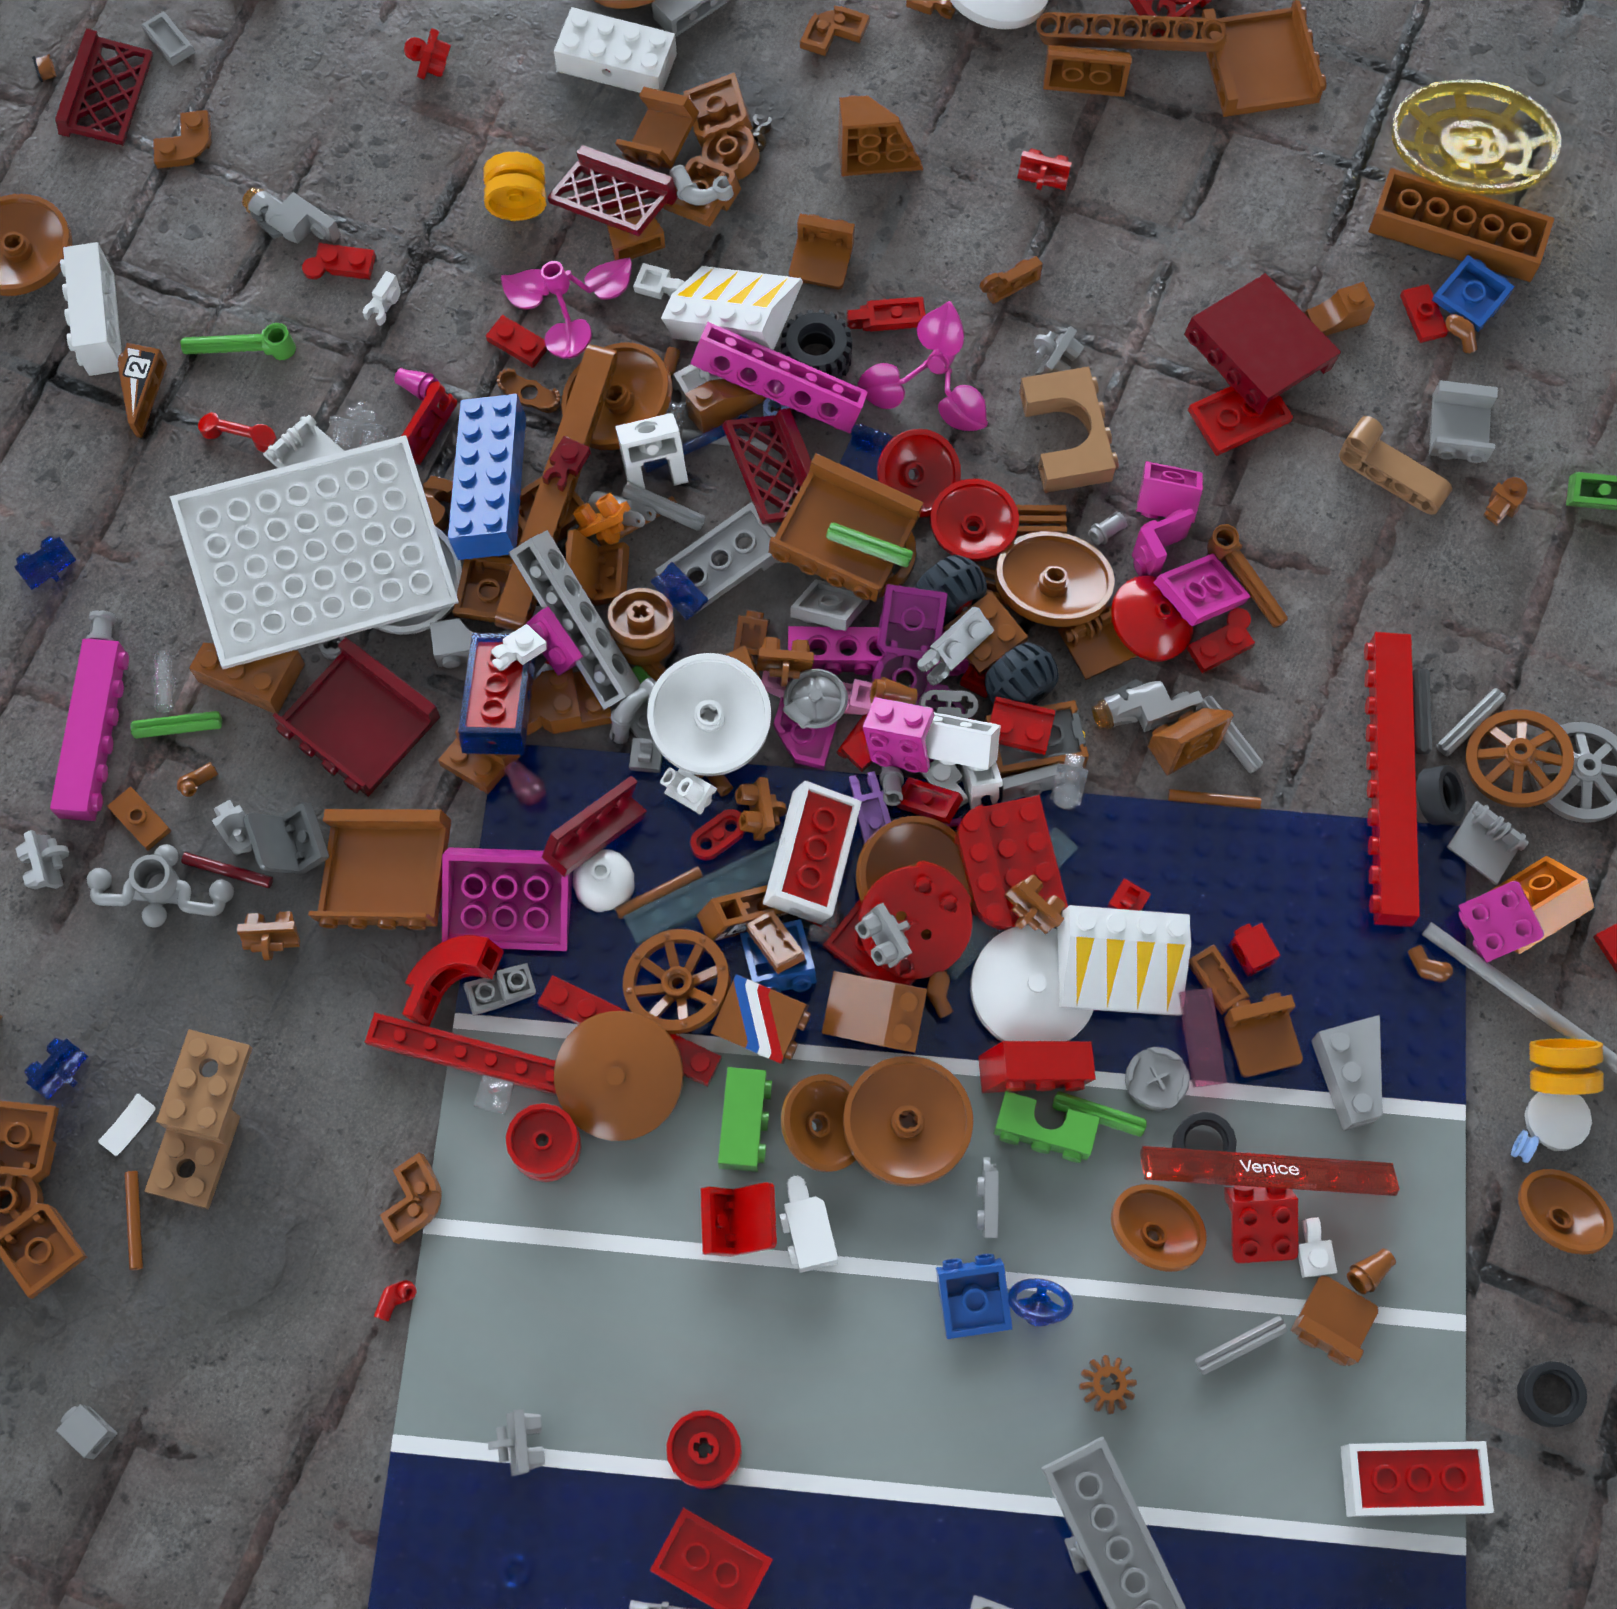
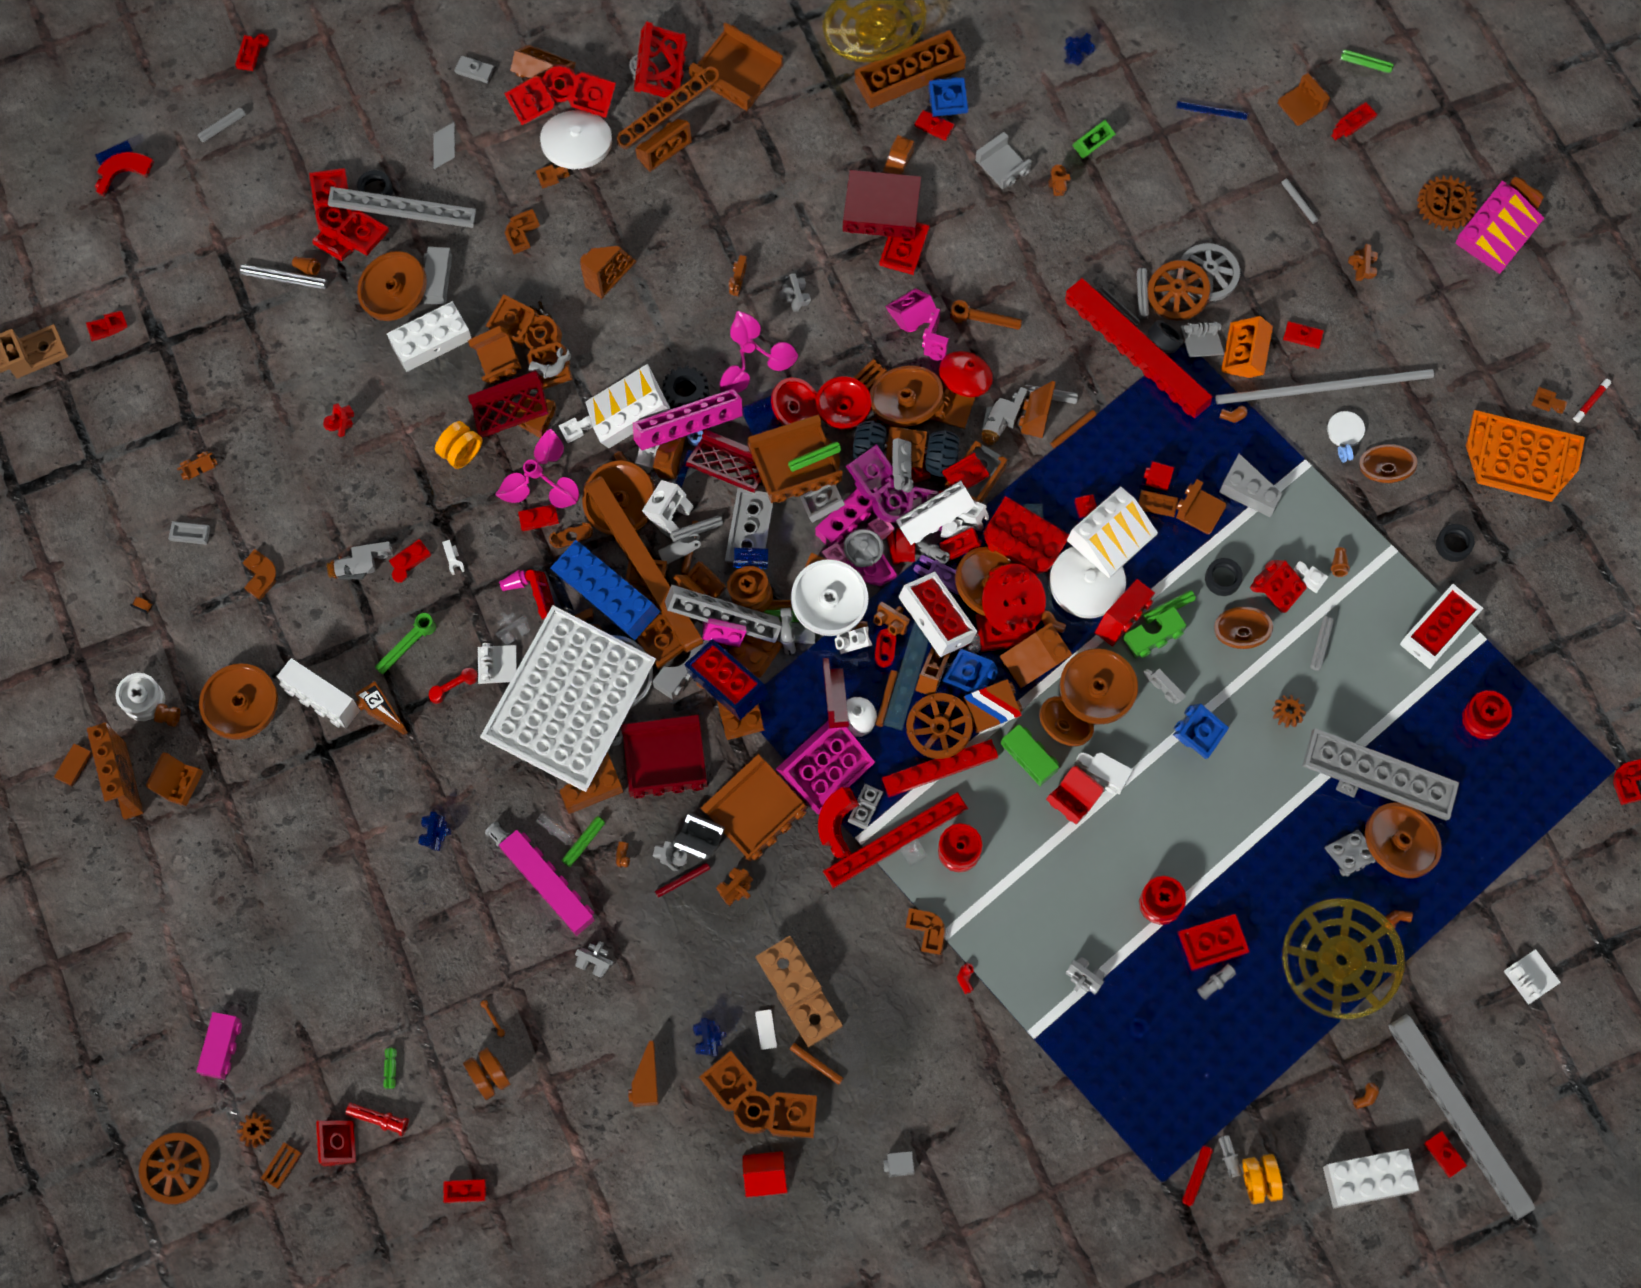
camera: 45 degrees left, 0 degrees up
dark red fence [55,28,153,146] -> none
light grey wheel [87,844,234,928] -> none
dark orange plate [107,786,171,851] -> none
white plate [491,624,547,671] -> none
clear pink cone [505,761,546,806] -> none
dark red plate [542,436,591,492] -> none
dark orange dish [554,1011,684,1141] -> none
orange hips [573,493,631,545] -> none
light grey tile [629,738,662,773] -> none
dark orange bracket [733,610,770,655] -> none
plate [746,910,805,974] -> none
dark orange hips [756,637,814,687] -> none
dark orange bracket [788,213,855,289] -> none
red hinge [846,296,926,332] -> none
light grey hips [855,903,912,968] -> none
dark pink bracket [863,697,935,773] -> none
dark orange cone [870,677,917,705] -> none
light grey beam [919,690,978,718] -> none
light grey plate [999,764,1062,803] -> none
dark orange hips [1004,875,1066,934] -> none
clear blue piece [1008,1278,1074,1327] -> none
red hips [1017,148,1072,190] -> none
medium nougat arch [1019,366,1119,493] -> none
clear hips [1050,754,1089,809] -> none
light grey pin [1088,511,1127,545] -> none
light grey tile [1125,1047,1190,1112] -> none
clear red tile [1140,1146,1400,1196] -> none
dark pink plate [1153,554,1251,626] -> none
clear pink tile [1178,988,1227,1088] -> none
red hinge [1187,608,1255,674] -> none
dark orange bracket [1290,1275,1379,1366] -> none
medium nougat beam [1339,416,1452,515] -> none
dark orange arm [1445,314,1477,353] -> none
dark pink bracket [1458,881,1544,963] -> none
light orange wheel [1529,1038,1604,1095] -> none

